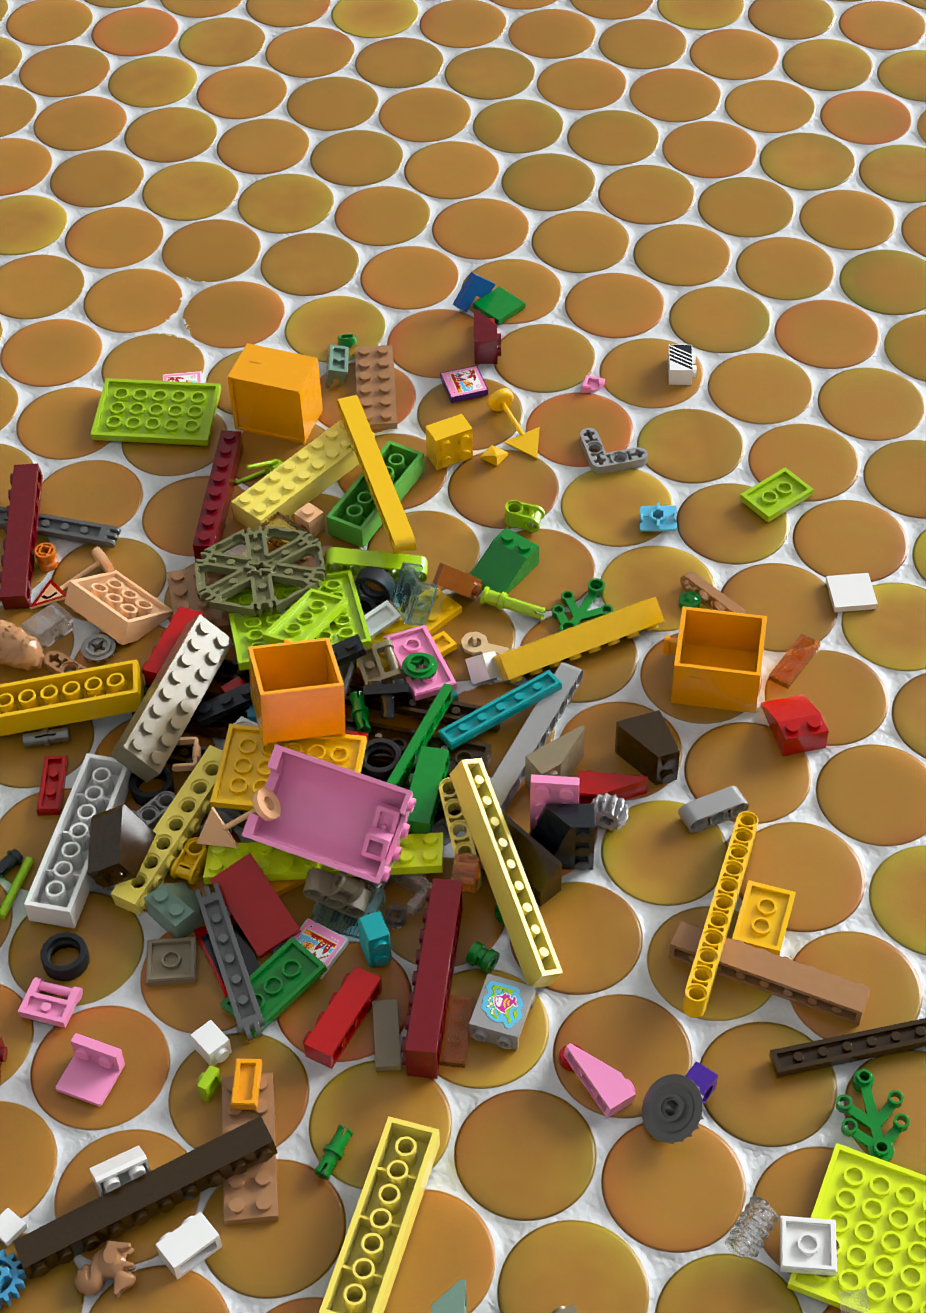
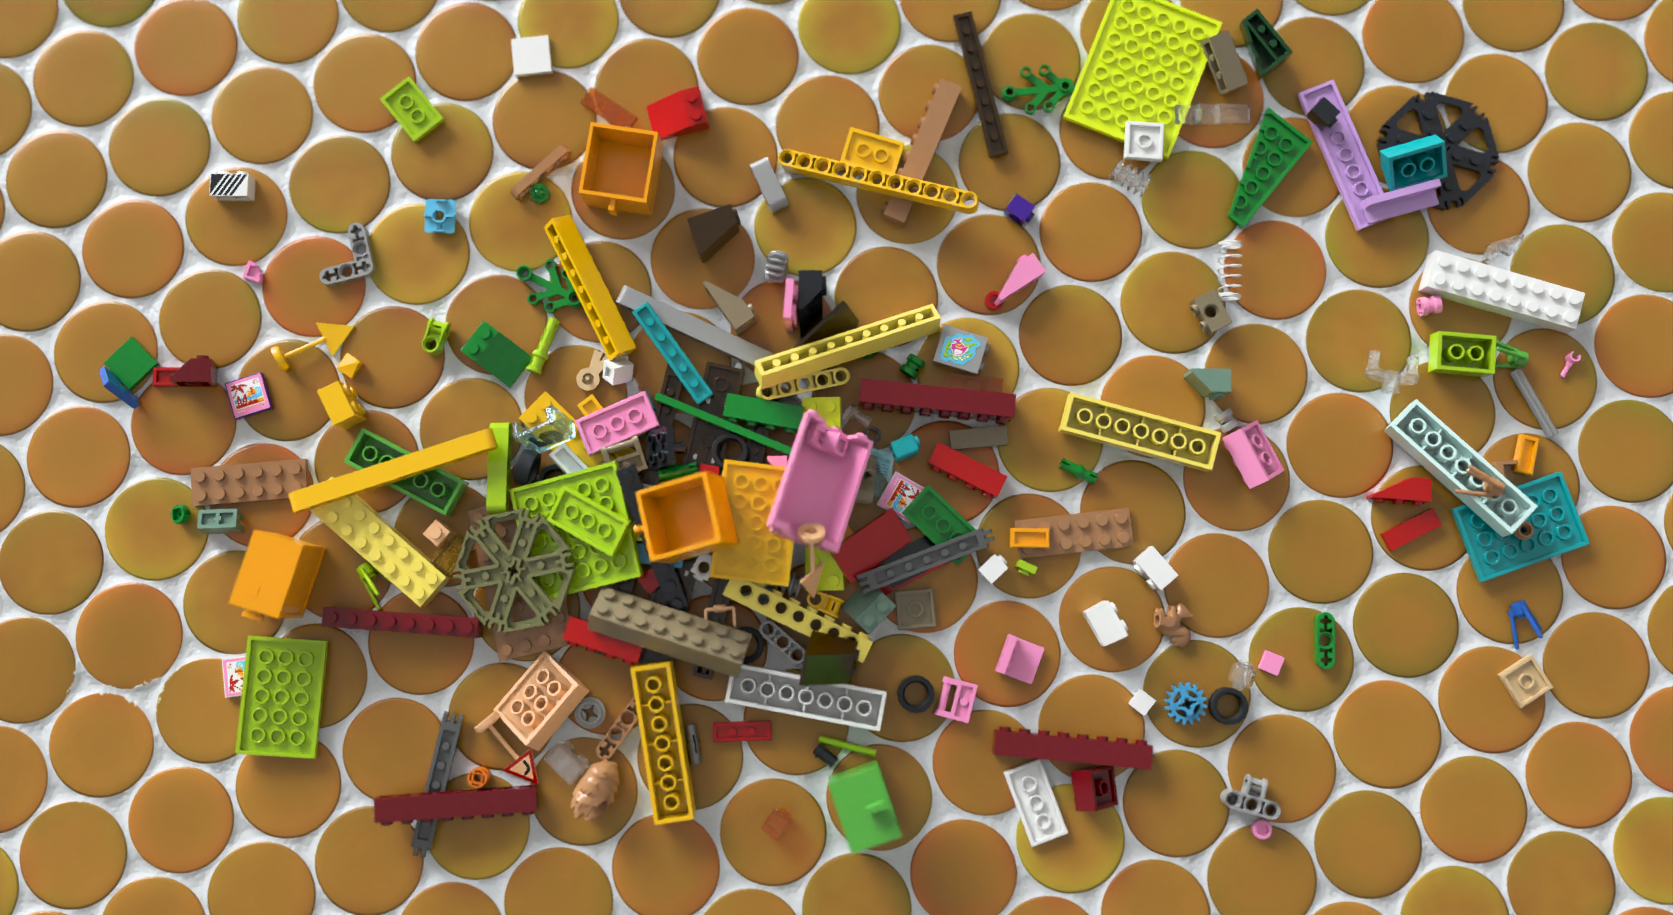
camera: 90 degrees left, 35 degrees up
dark brown brick [13,1116,278,1280] -> none
green gear [402,652,438,682] -> none
dark orange slope [433,563,483,600] -> none
clear orange brick [450,853,481,893] -> none
red slope [578,770,648,804] -> none
dark grey gear [642,1074,705,1144] -> none

